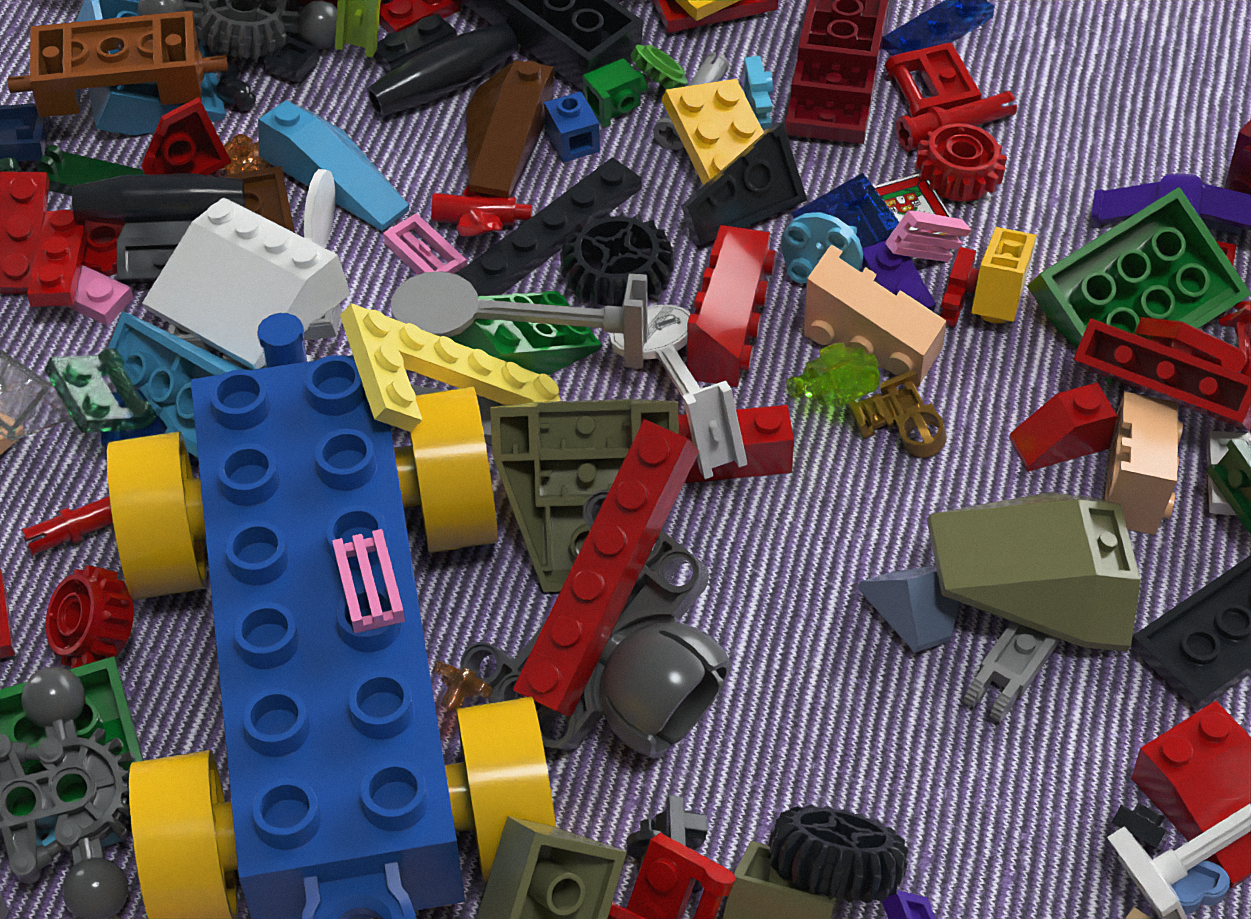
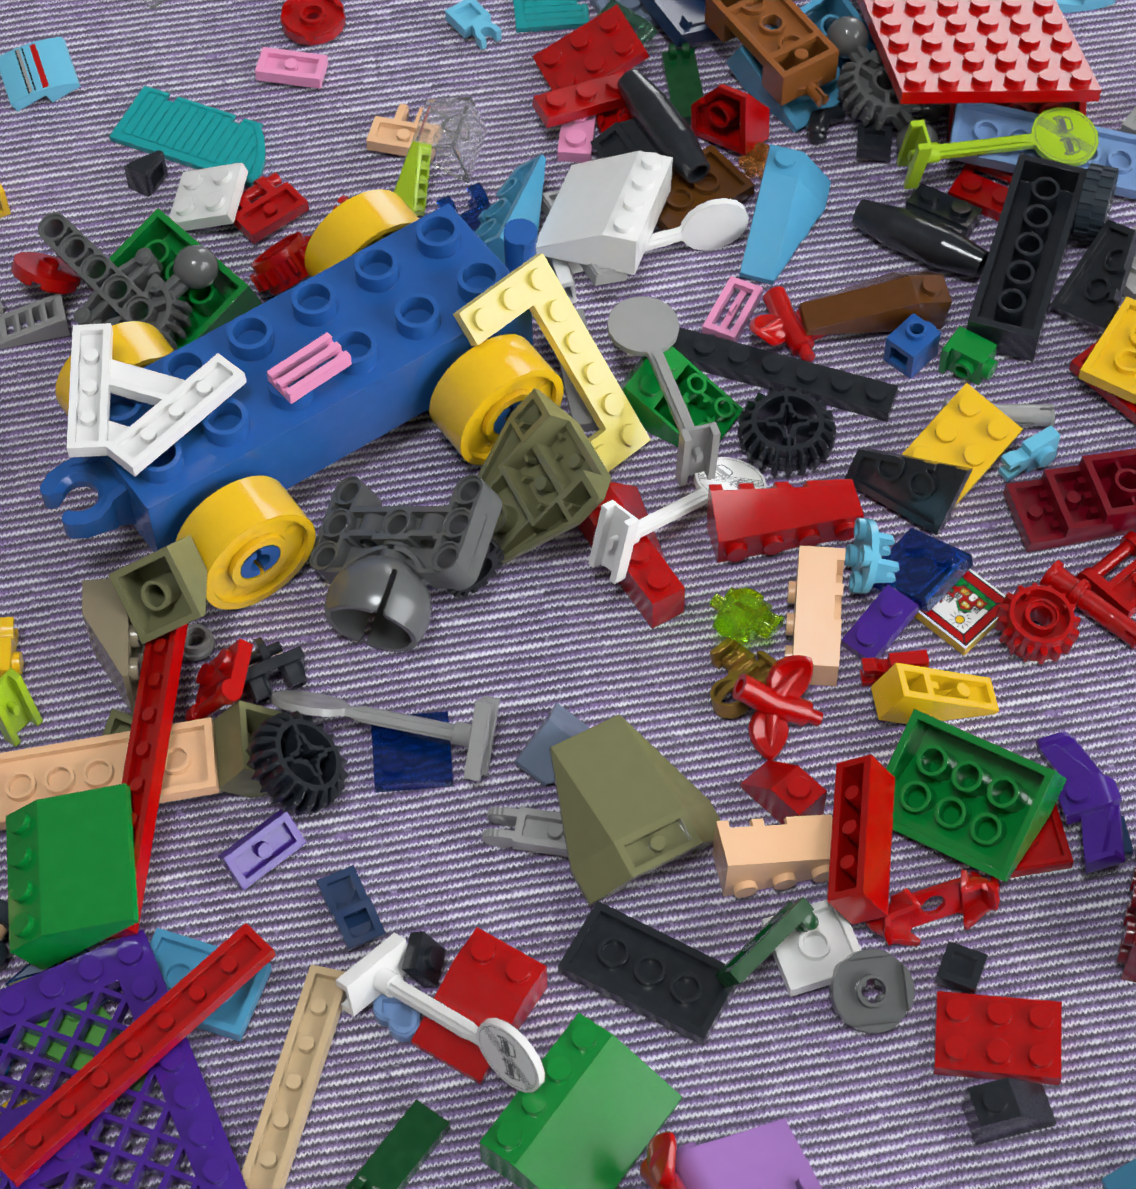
camera: 65 degrees right, 5 degrees up
clear green plate [44,348,157,433] -> none
clear orange plant [432,661,493,713] -> none
red brick [513,419,699,718] -> none
bright green gear [631,45,688,89] -> none
bright pink tile [885,210,971,262] -> none
red plate [1135,317,1245,372] -> none
none -> white plate [67,323,247,476]
none -> light grey piece [271,690,500,781]
none -> dark blue slope [316,865,386,951]
none -> clear blue plate [371,711,454,793]
none -> lime slope [394,141,432,216]
none -> red plant [732,655,823,760]

